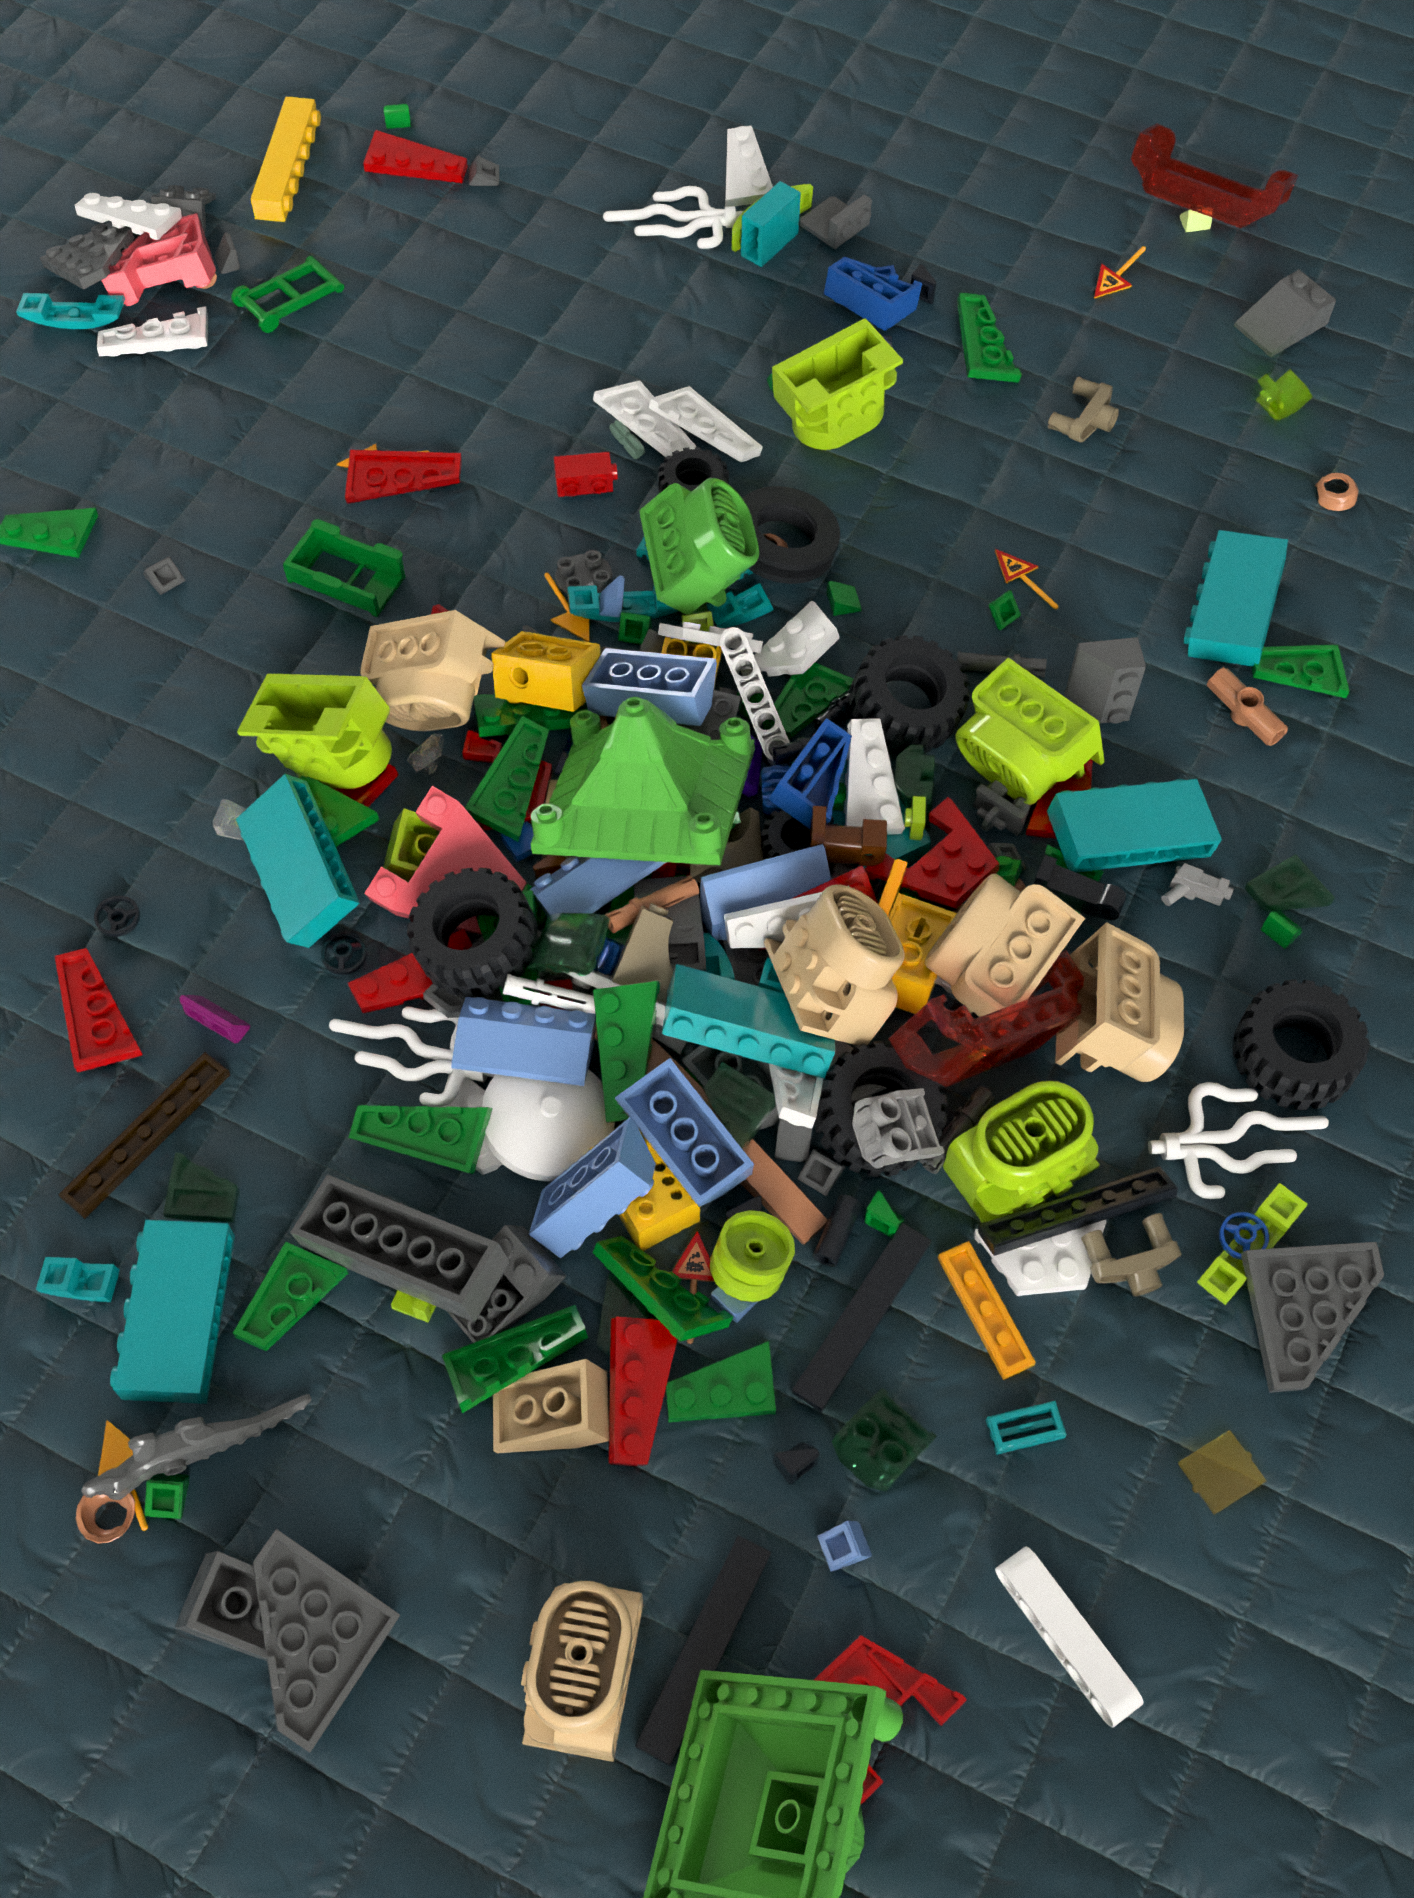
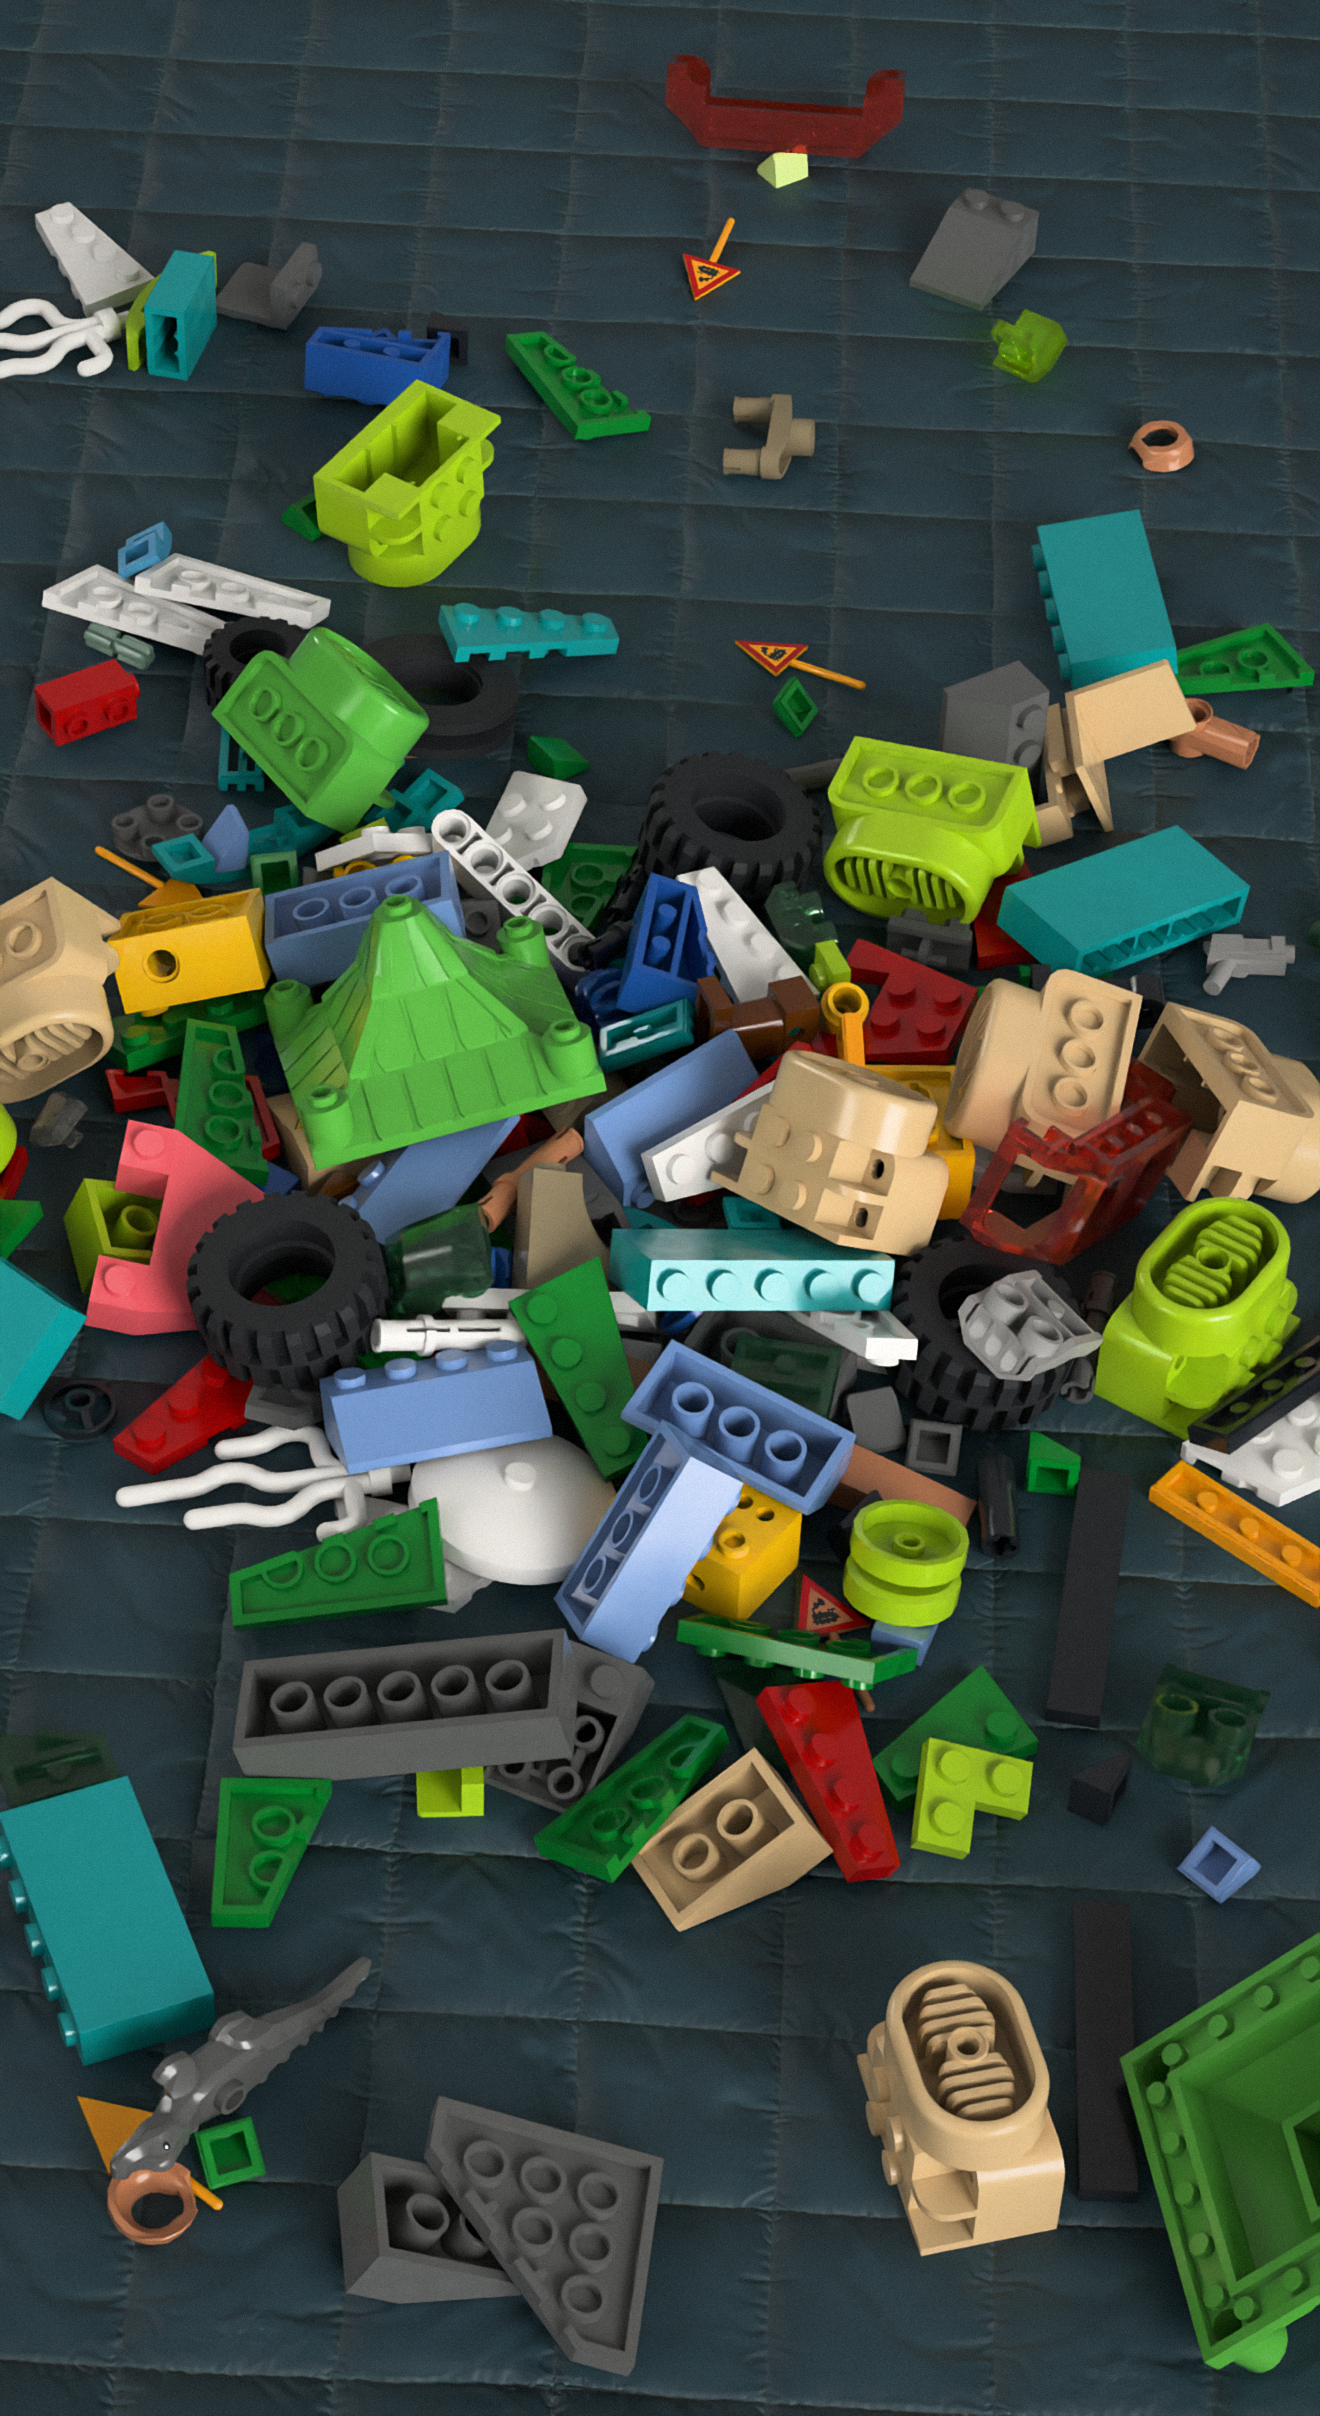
camera: 25 degrees left, 15 degrees down
none -> dark azure slope [118,521,172,580]
none -> teal wing [438,603,620,663]
none -> teal tile [599,998,694,1074]
none -> yellow brick [818,982,869,1035]
none -> lime plate [910,1737,1033,1860]
none -> tan piece [1034,659,1196,849]

